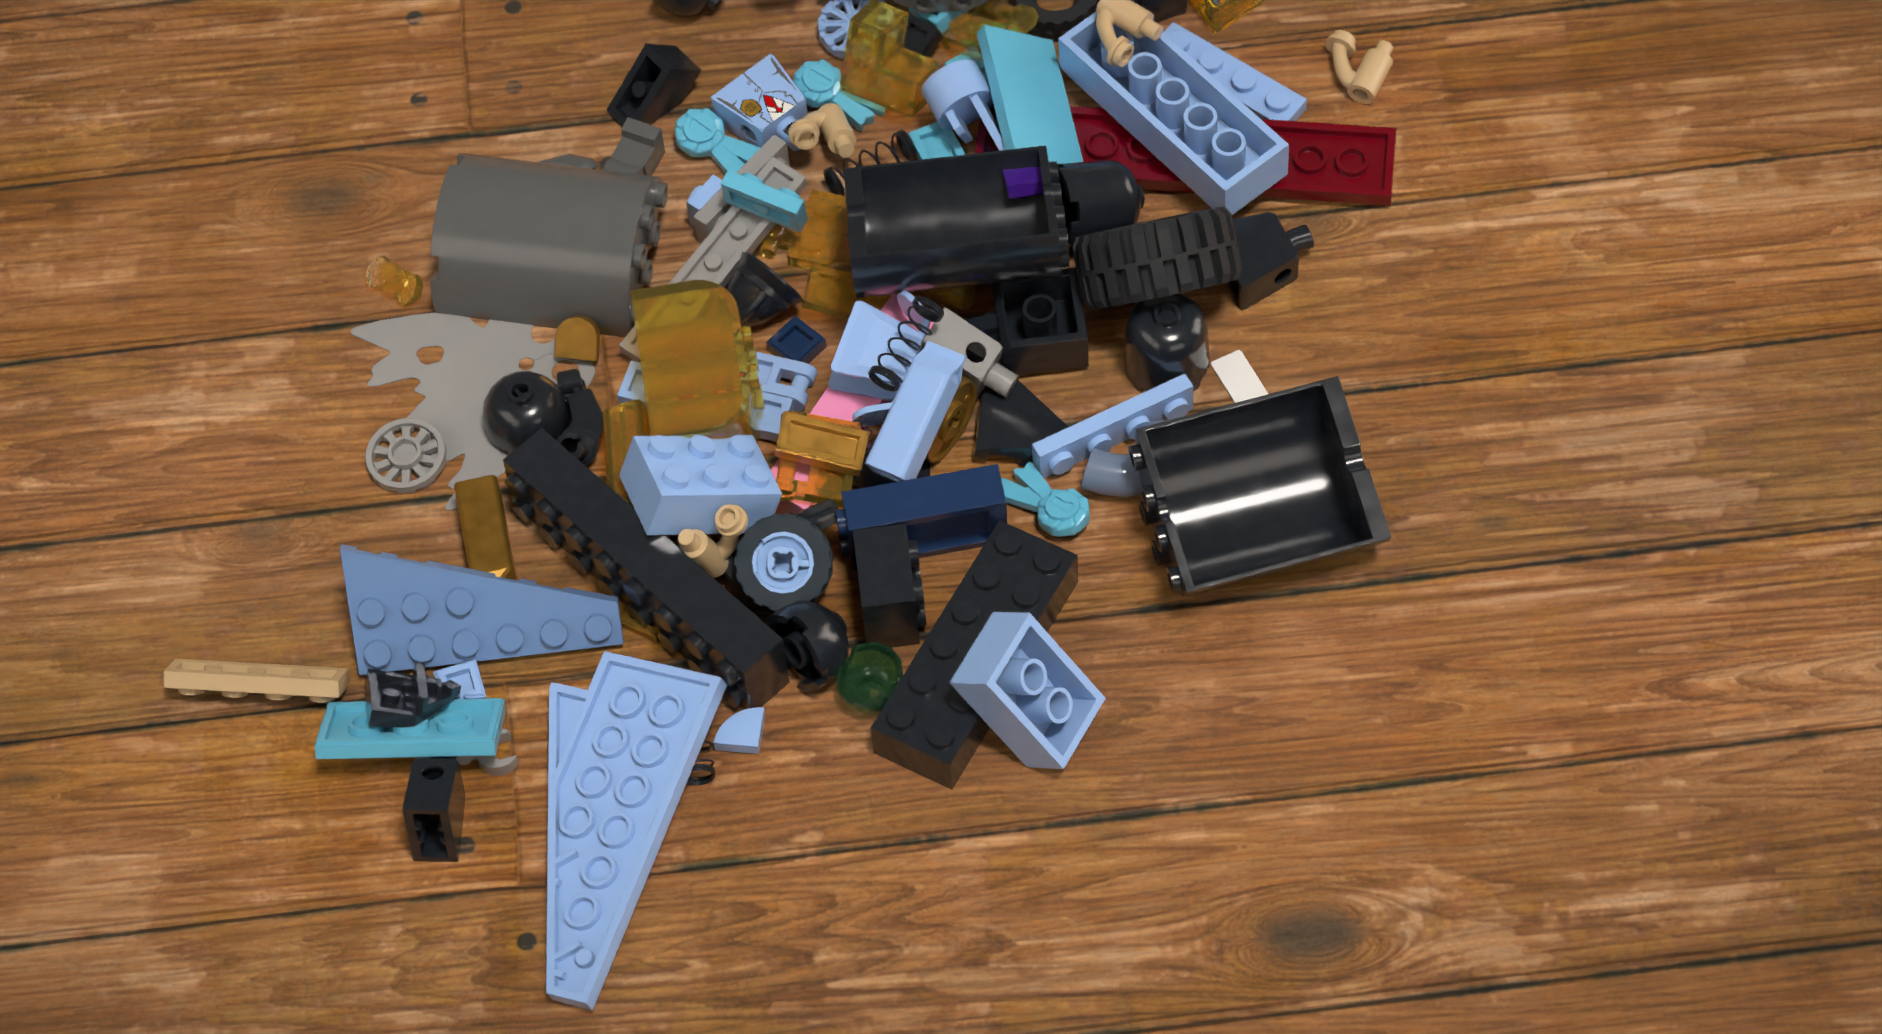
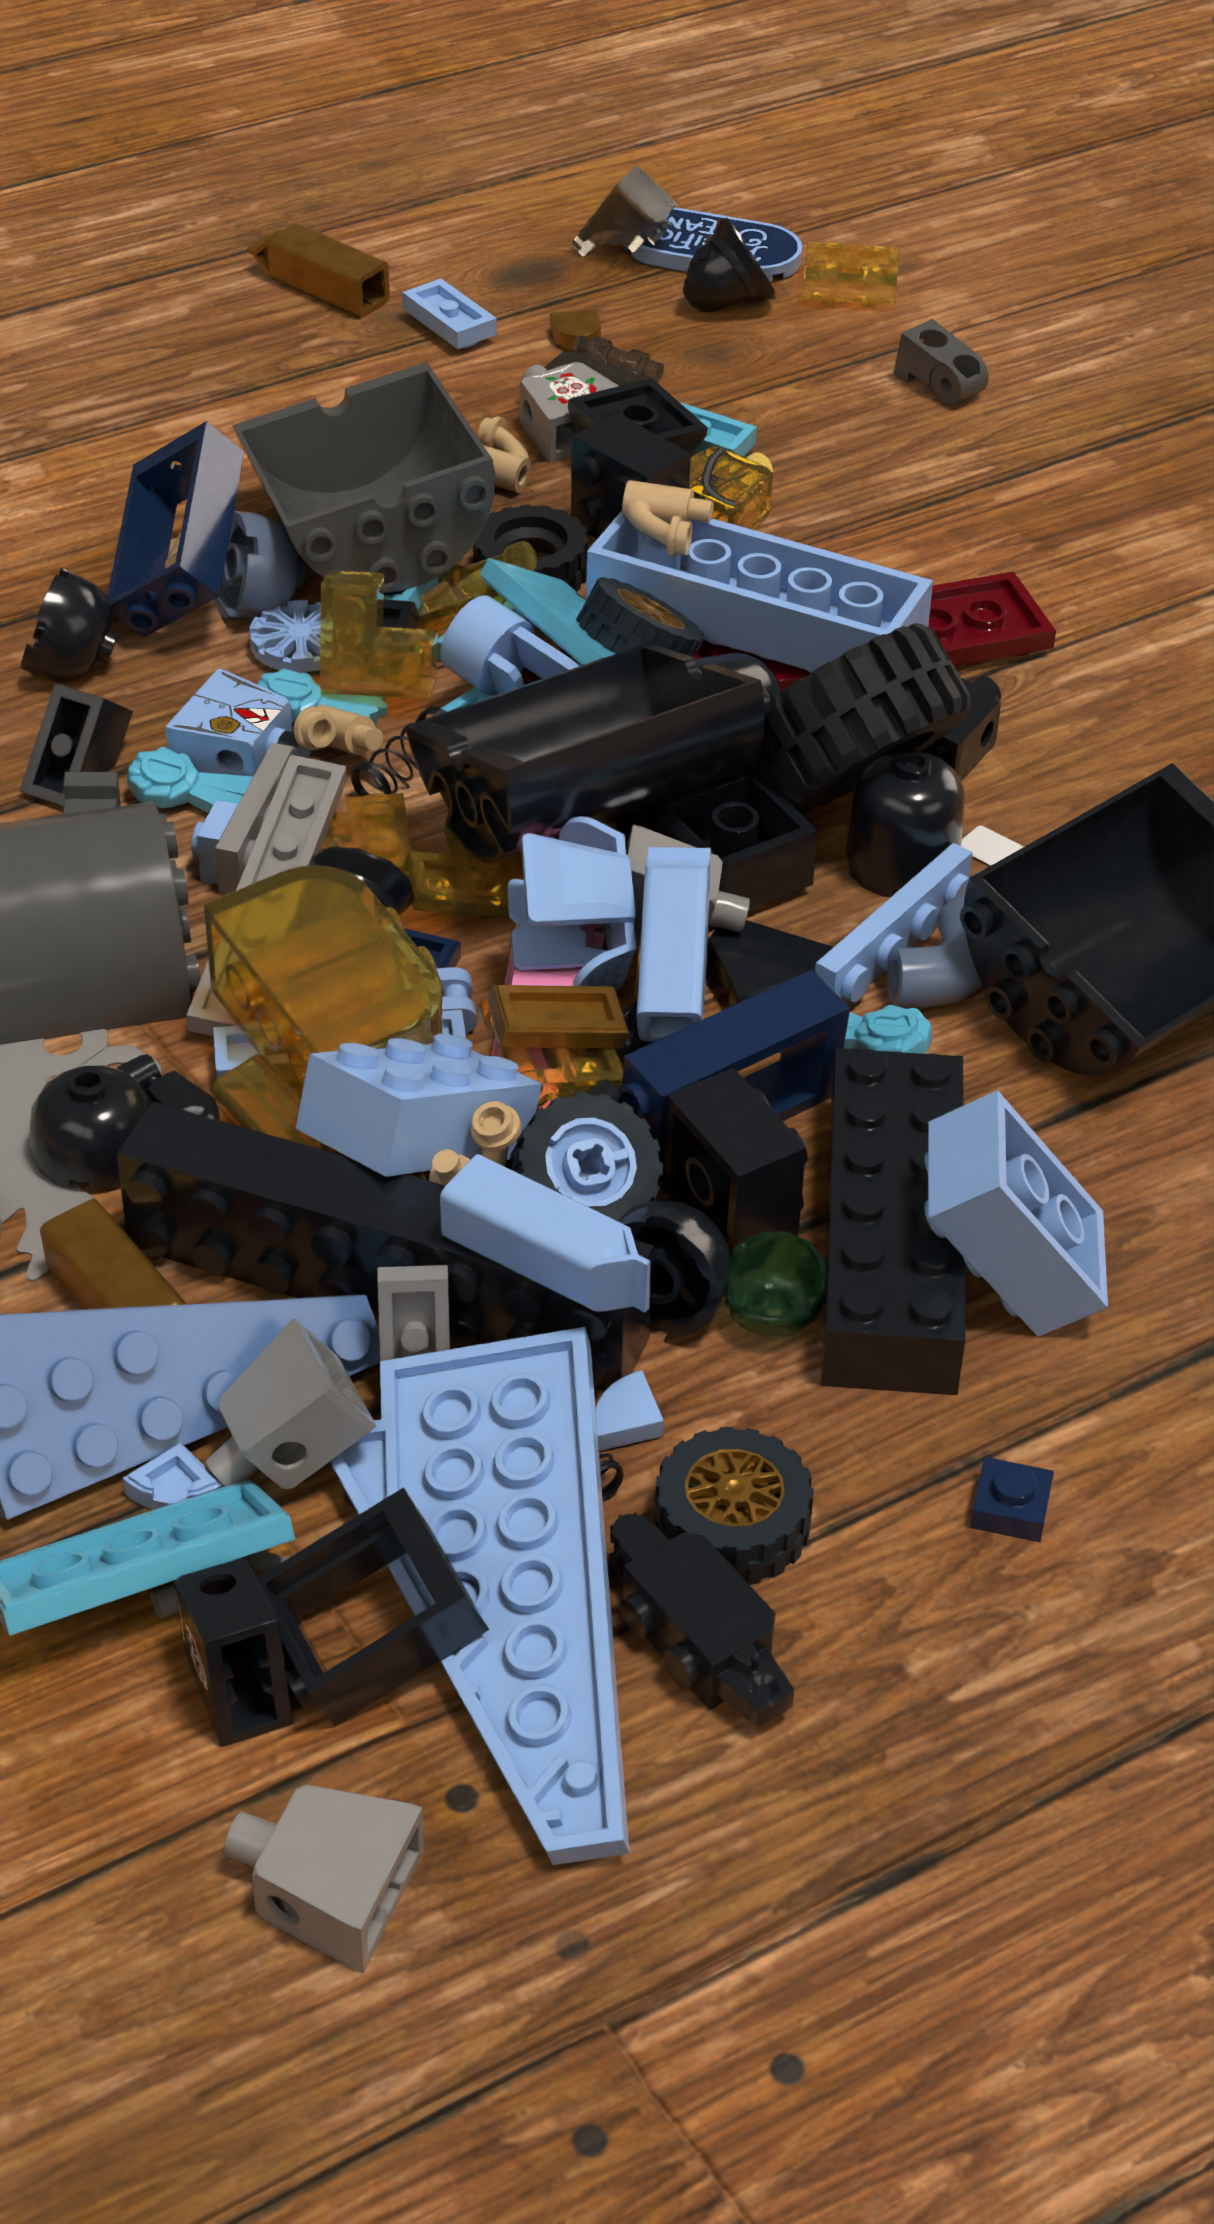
camera: 30 degrees left, 15 degrees down
black slope [364,662,461,727] -> none
pearl gold tile [554,315,600,361] -> none
medium azure plate [720,170,808,233] -> none
black piece [868,296,944,392] -> none
dark purple tile [1002,166,1043,199] -> none
tan plant [1325,30,1393,105] -> none
none -> light grey torso [206,1318,376,1489]
none -> light grey torso [224,1785,424,1973]
none -> black window [257,1487,489,1726]
none -> light grey plate [378,1265,450,1361]
none -> light blue piece [440,1154,650,1312]
none -> black wheel [576,577,705,657]
none -> black hinge [609,1512,794,1728]
none -> black wheel [654,1427,814,1585]
none -> dark blue plate [970,1457,1054,1542]

